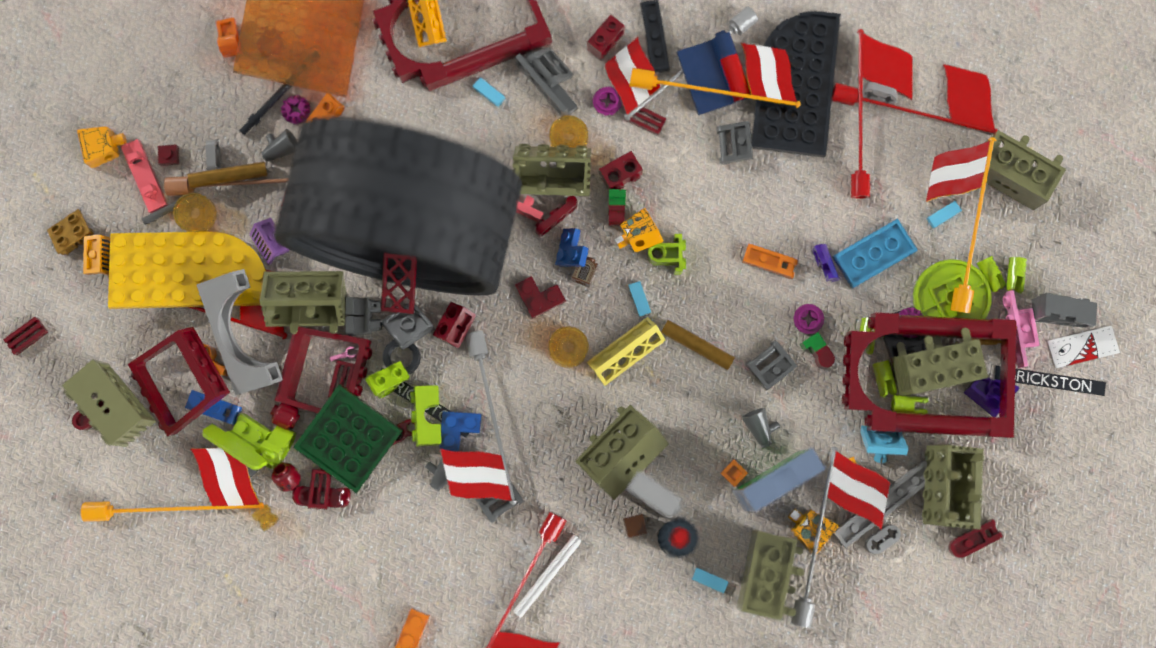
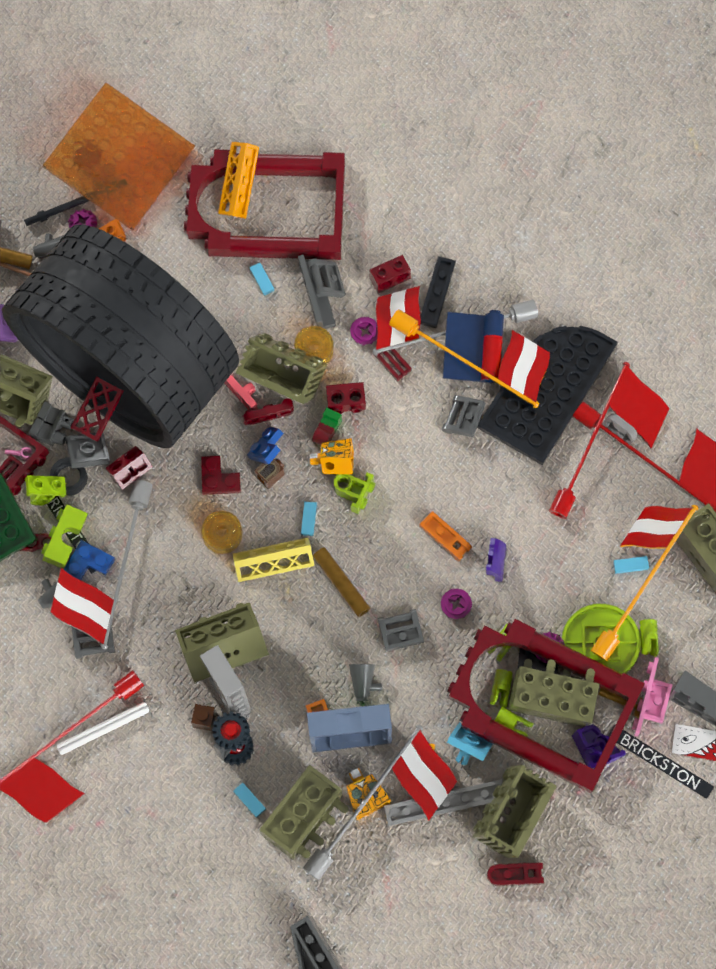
camera: 25 degrees right, 10 degrees down
orange plate [216,17,242,58] -> none
leg [799,332,835,369] -> none
dark azure tile [832,218,918,289] -> none
light grey beam [865,525,901,554] -> none
lime hinge [1006,257,1027,294] -> none

